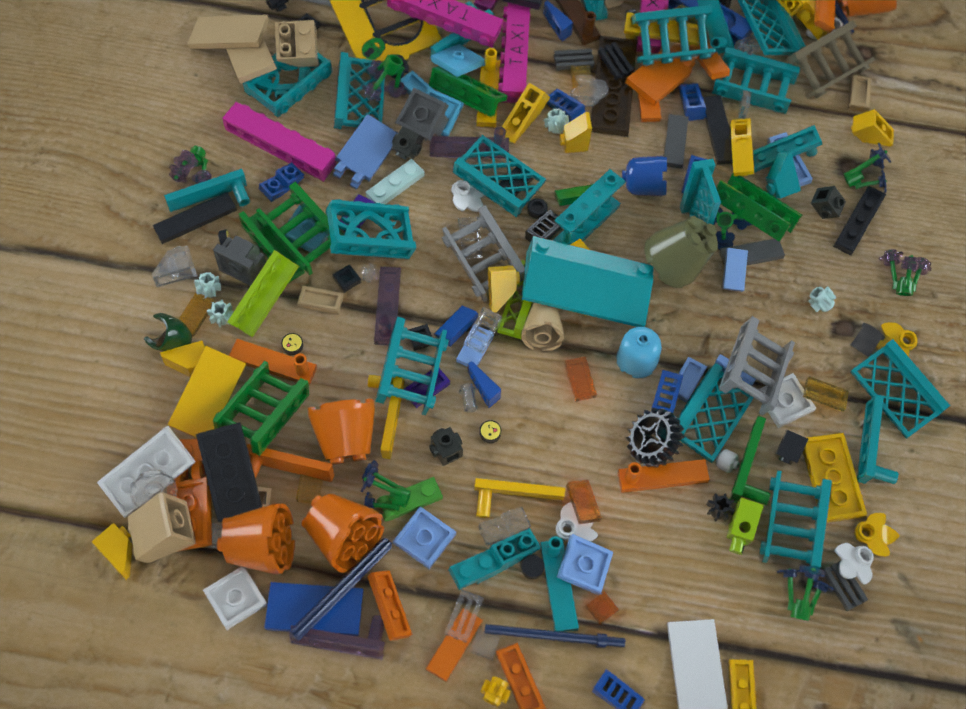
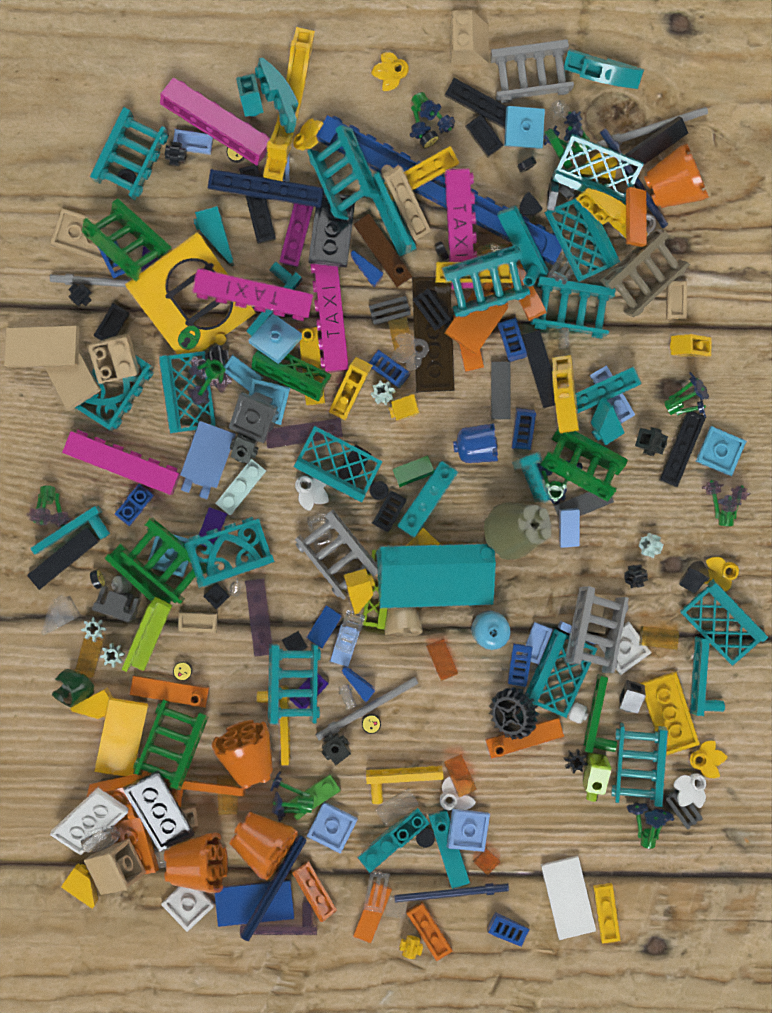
camera: 10 degrees left, 25 degrees up
none -> light grey bar [315,677,419,741]
none -> black gear [624,564,648,588]
none -> medium azure plate [695,426,746,476]

